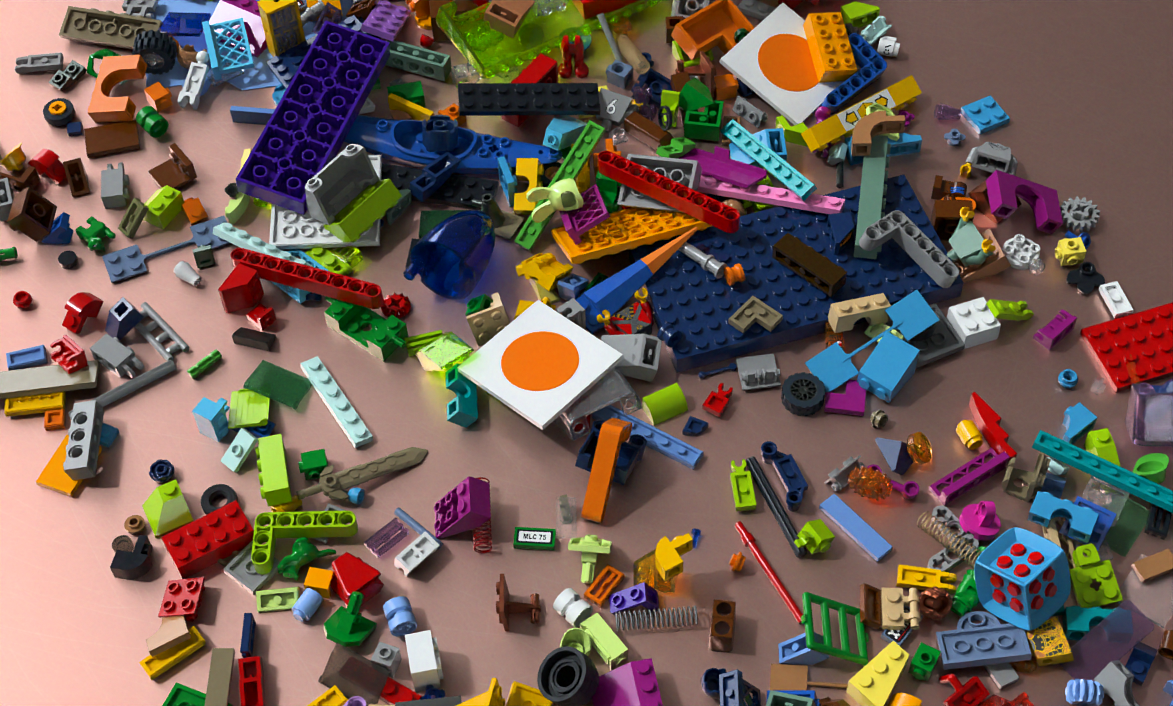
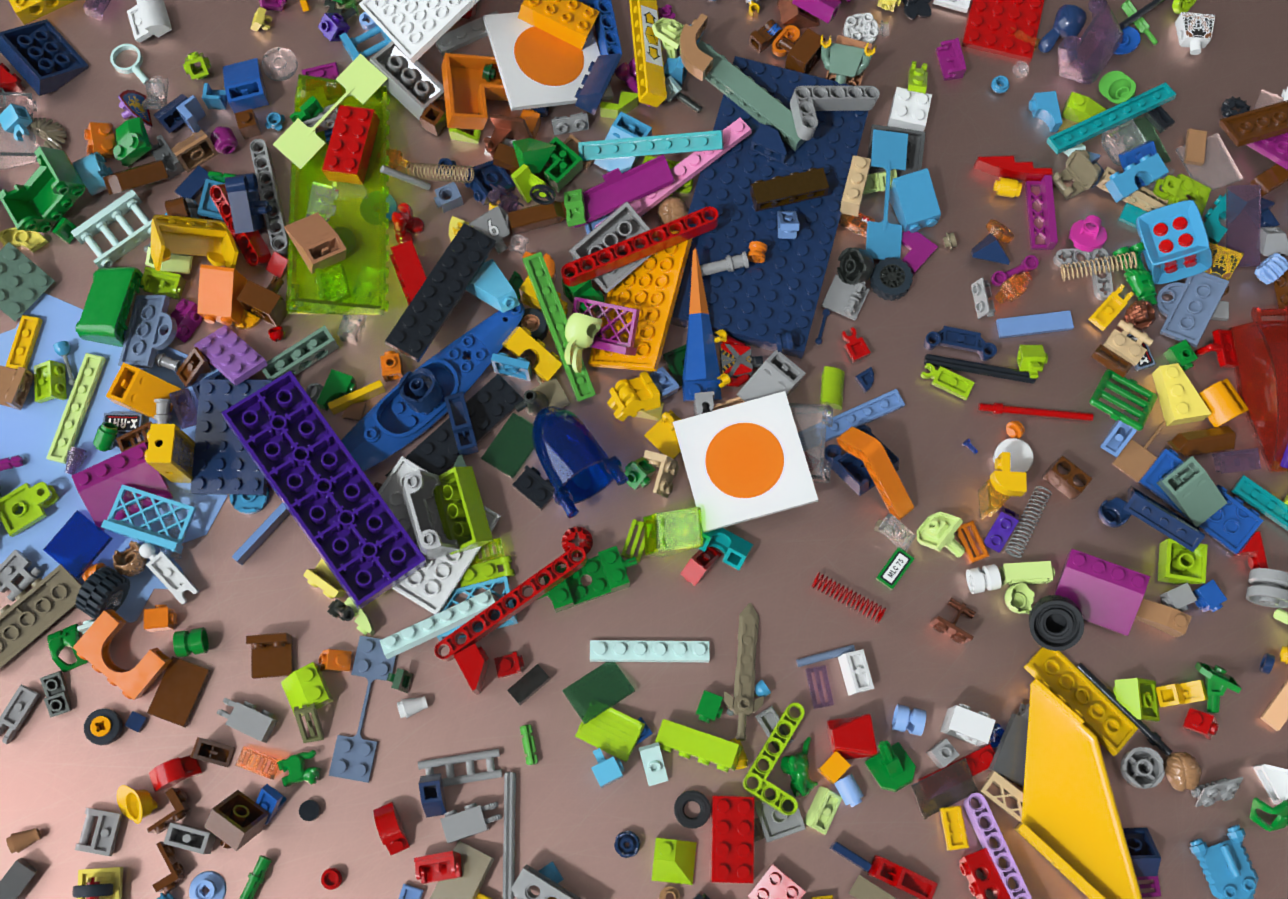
camera: 60 degrees left, 20 degrees up
magenta slope [434,476,491,539] -> none
dark tan plate [728,296,783,333] -> none
none -> clear orange slope [235,746,280,780]
none -> dark blue slope [575,53,622,115]
none -> slope [680,547,722,586]
none -> medium blue slope [777,211,799,239]
none -> pearl dark grey cylinder [837,247,874,285]
none -> white tile [993,438,1034,472]

